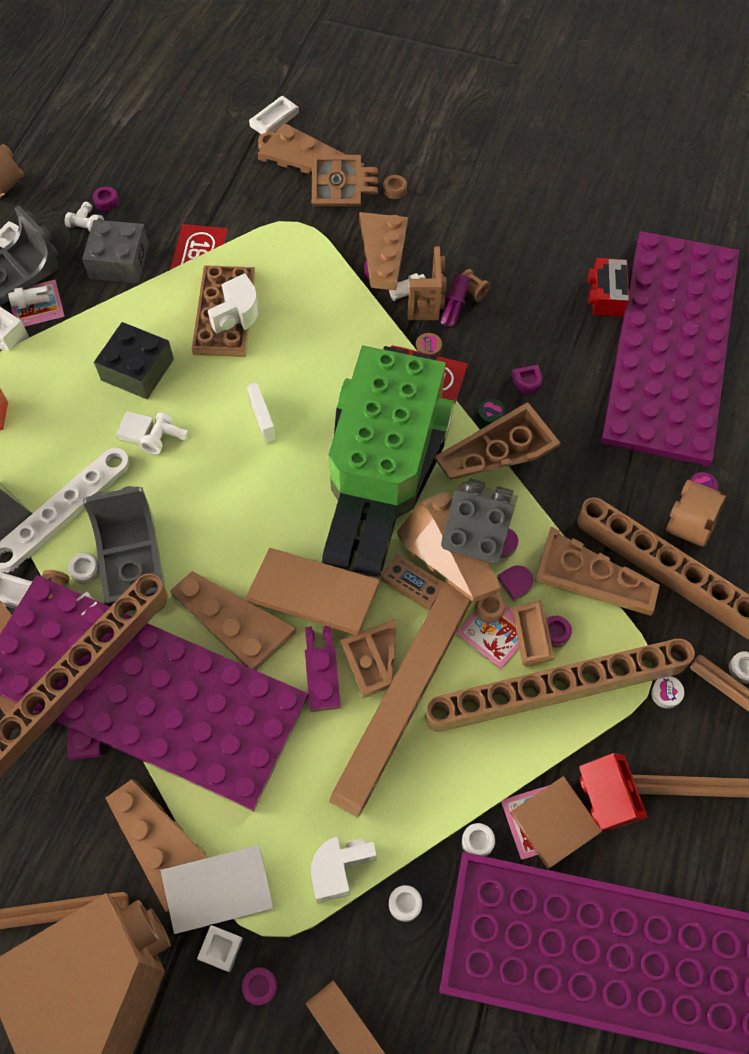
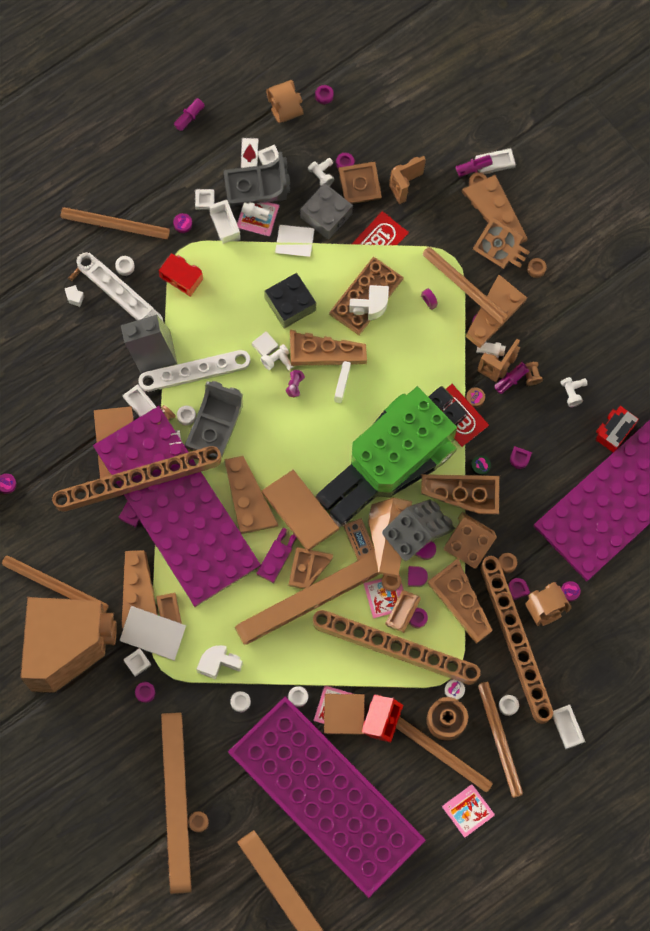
camera: 30 degrees right, 10 degrees up
none -> medium nougat tile [156,593,182,624]
none -> white sticker [275,225,314,257]
none -> magenta piece [286,370,305,398]
none -> medium nougat wing [290,330,367,366]
none -> magenta tile [315,85,333,104]
none -> medium nougat tile [339,162,382,204]
none -> medium nougat bracket [389,156,426,204]
none -> magenta tile [421,288,438,310]
none -> medium nougat axle [423,247,508,324]
none -> medium nougat brick [427,697,468,740]
none -> medium nougat bracket [444,512,497,568]
none -> magenta axle [456,155,493,178]
none -> medium nougat tile [498,553,517,573]
none -> magenta tile [508,578,530,601]
none -> white piece [561,378,587,407]

